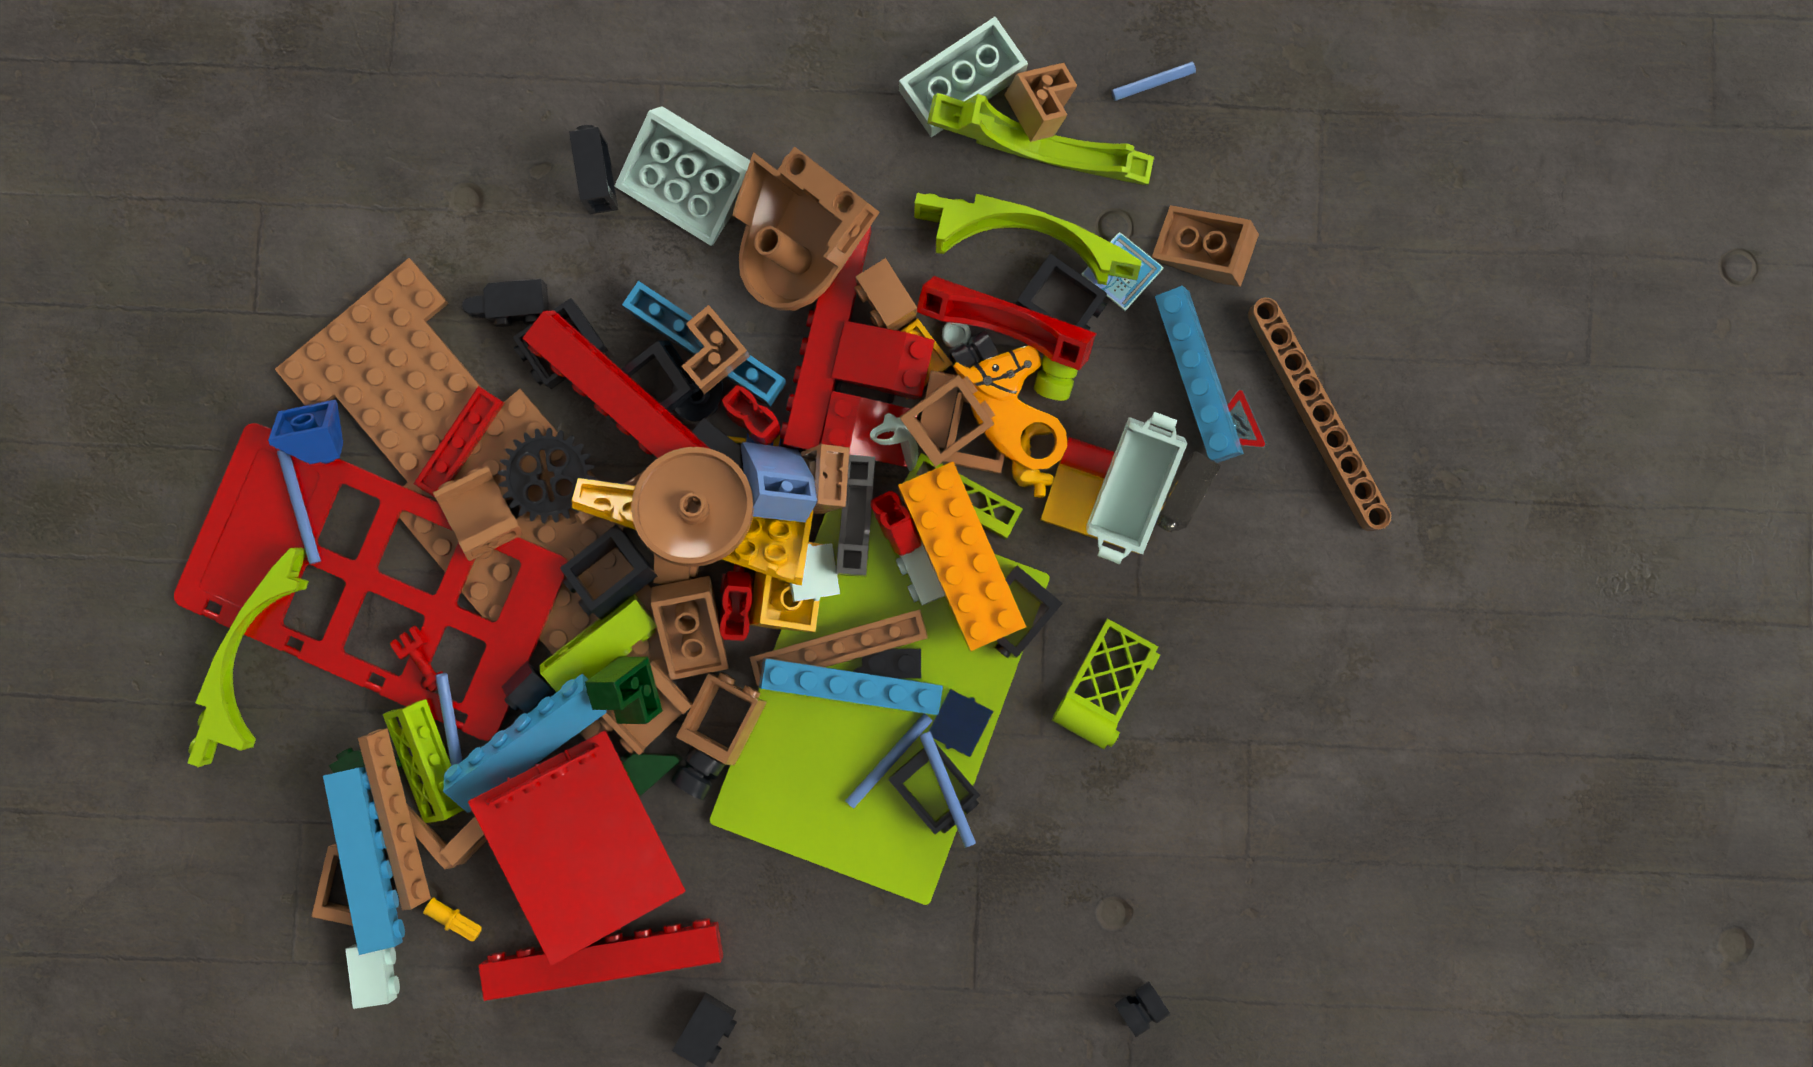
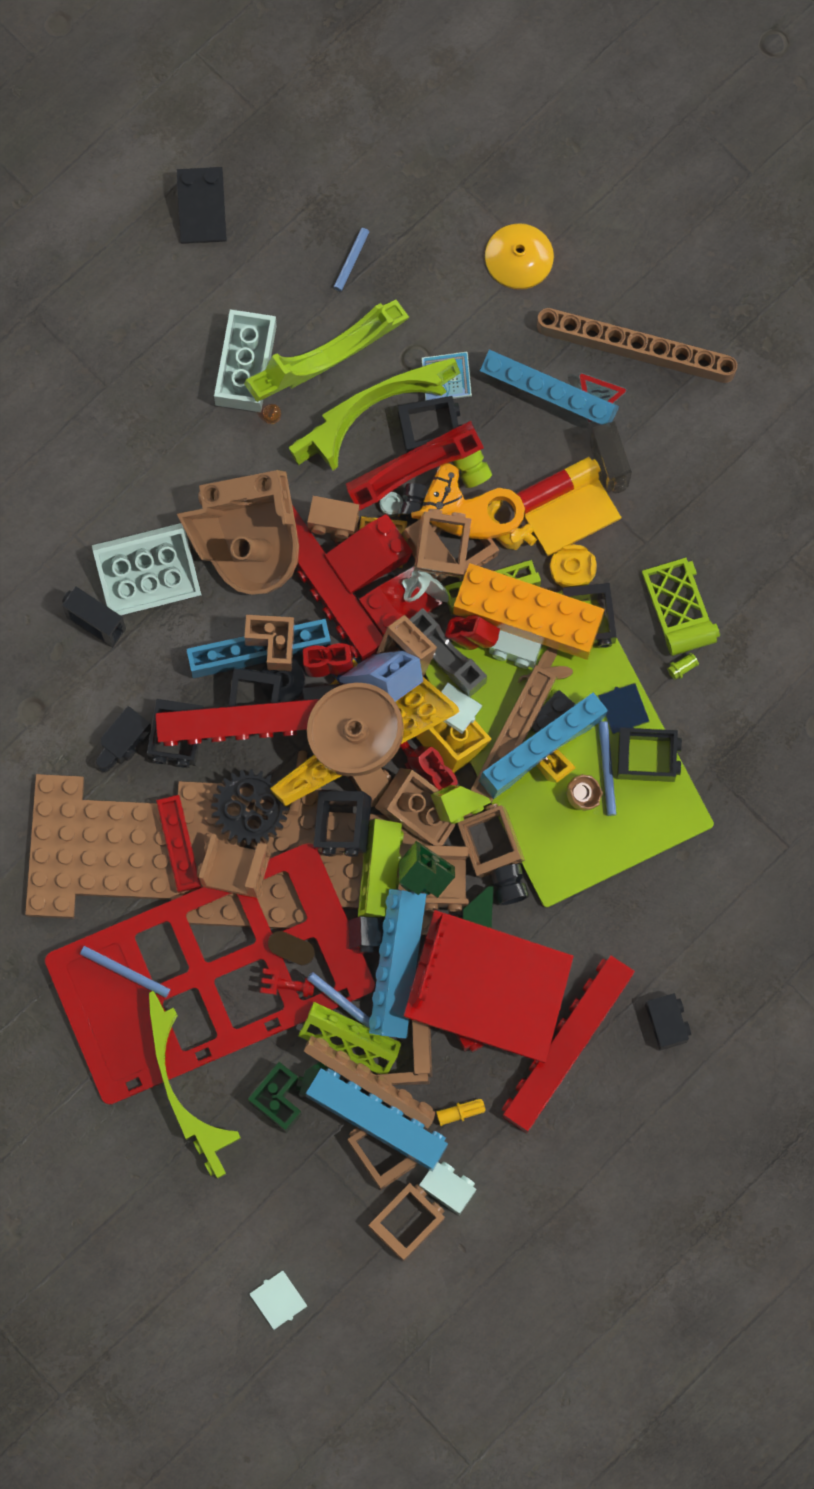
camera: 45 degrees left, 10 degrees down
blue slope [268,399,343,464] -> none
medium blue bar [919,731,976,848] -> none
medium nougat brick [1004,63,1077,142] -> none
light aqua container [1086,412,1187,564] -> none
medium nougat slope [1152,205,1259,287] -> none
none -> dark green brick [248,1062,302,1134]
none -> light aqua piece [250,1271,307,1330]
none -> clear orange hinge [263,404,281,424]
none -> dark brown tile [268,931,315,966]
none -> medium nougat window [368,1183,445,1262]
none -> lime slope [431,785,491,824]
none -> yellow dish [485,224,554,290]
none -> medium nougat piece [518,647,573,683]
none -> yellow slope [537,749,575,783]
none -> yellow tile [550,544,597,588]
none -> medium nougat hair [566,774,603,811]
none -> lime pin [667,653,699,680]

